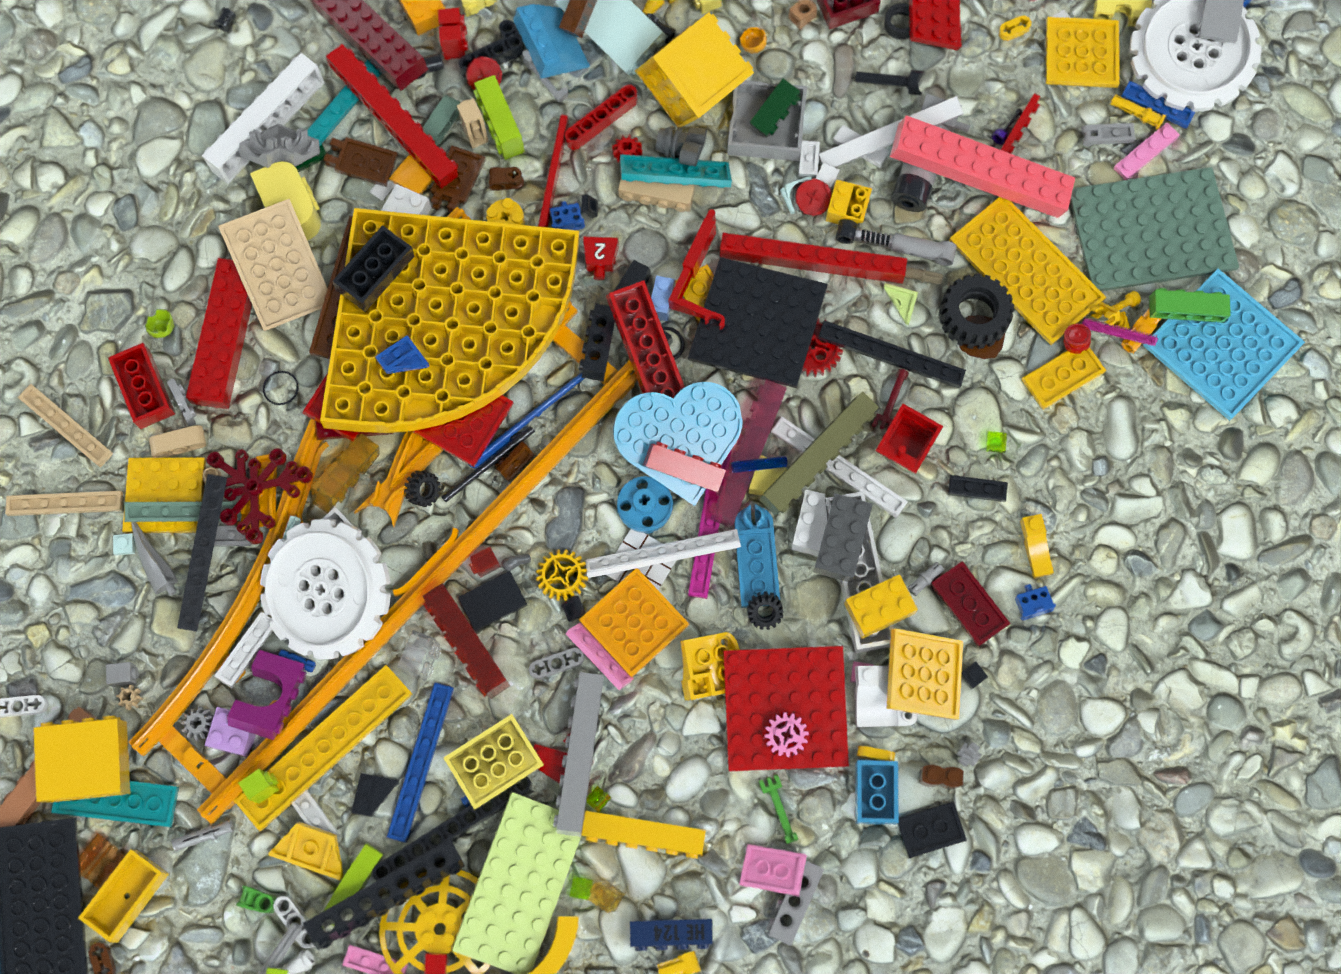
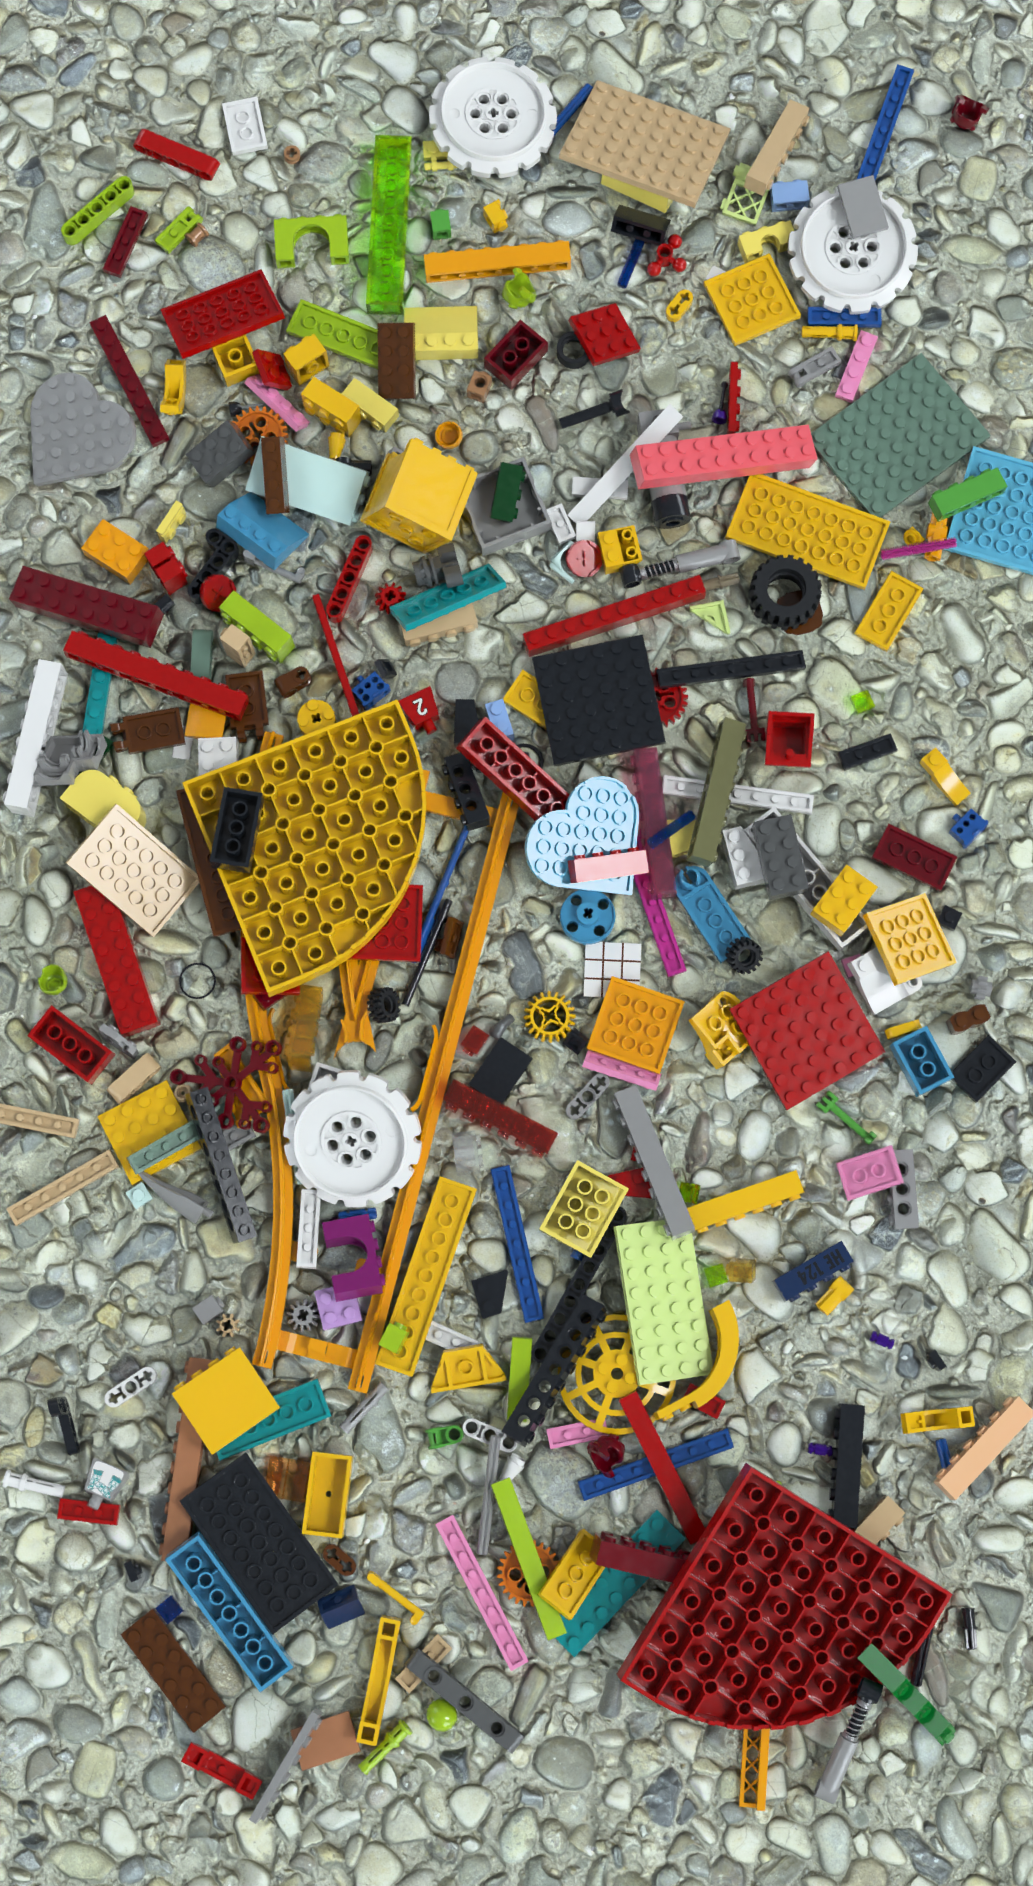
camera: 30 degrees left, 5 degrees up
blue wing [375,335,429,374] -> none
white tile [585,529,741,578] -> none
red hinge [668,209,725,330] -> none
bright pink gear [764,712,809,757] -> none
light grey pin [907,562,944,596] -> none
red wheel [1064,324,1091,354] -> none
yellow bar [1090,291,1141,325] -> none

